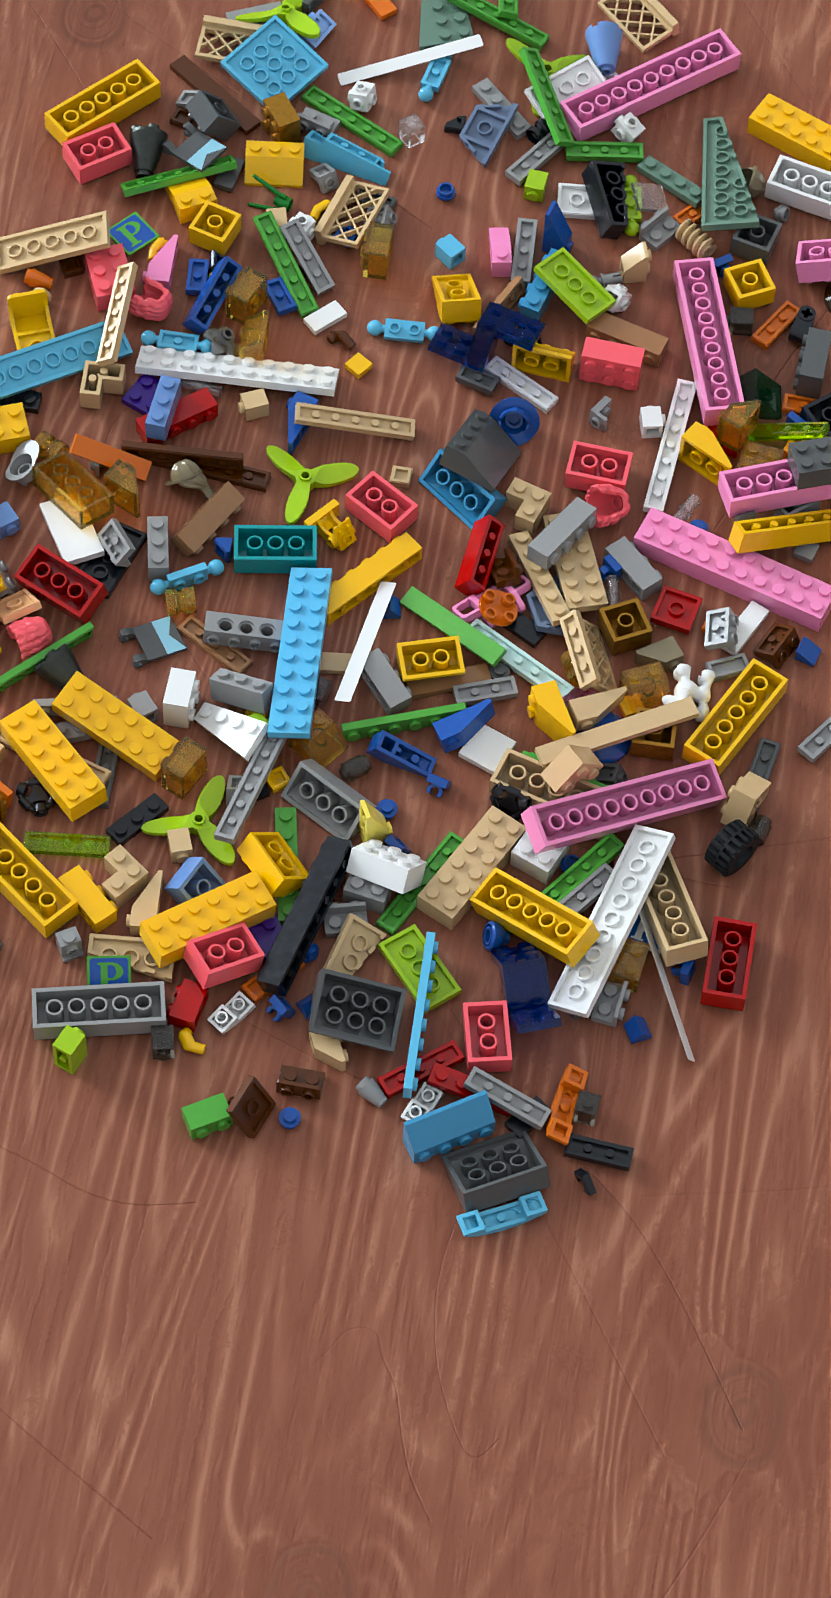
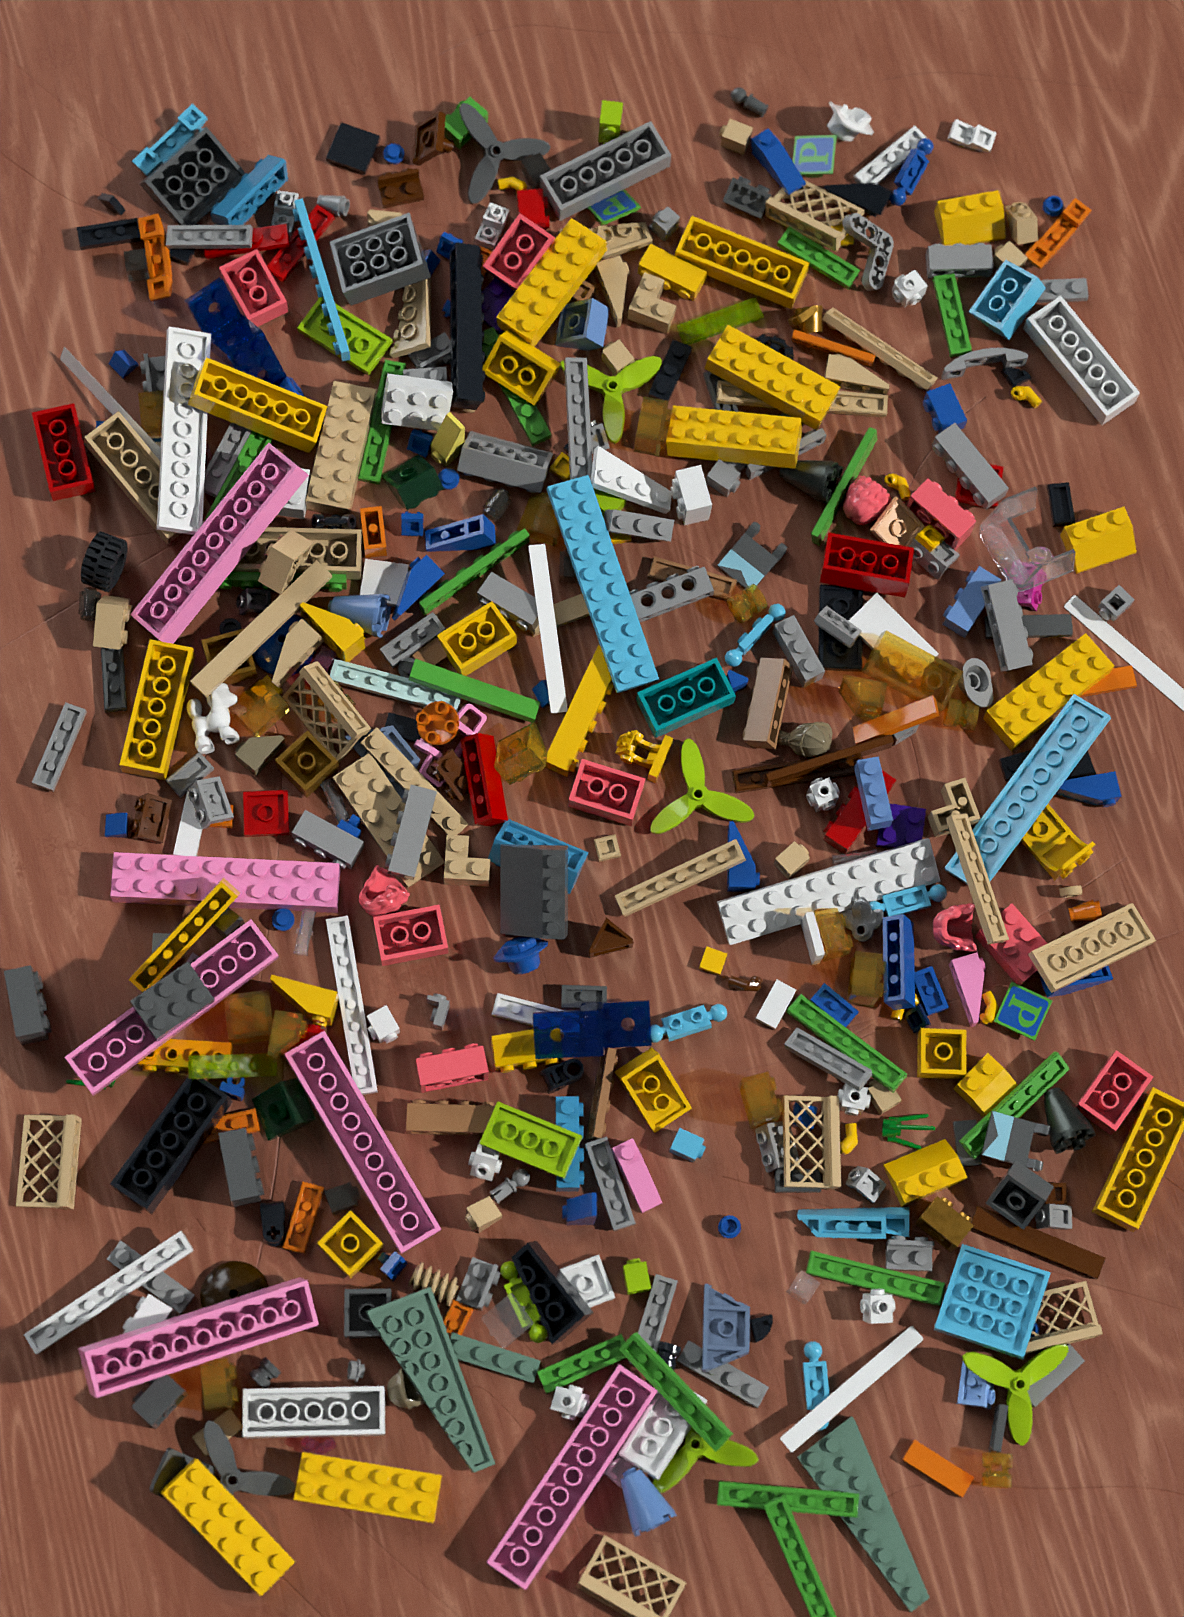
camera: 150 degrees right, 15 degrees up
none -> black tile [219,618,242,635]
none -> black tile [326,122,380,175]
none -> medium blue cone [328,594,391,638]
none -> orange brick [360,506,387,558]
none -> clear green slope [382,454,444,510]
none -> dark grey piece [459,103,550,204]
none -> clear yellow slope [494,722,548,785]
none -> reddish brown slope [588,918,634,958]
none -> white tile [801,911,825,965]
none -> white brick [806,777,840,812]

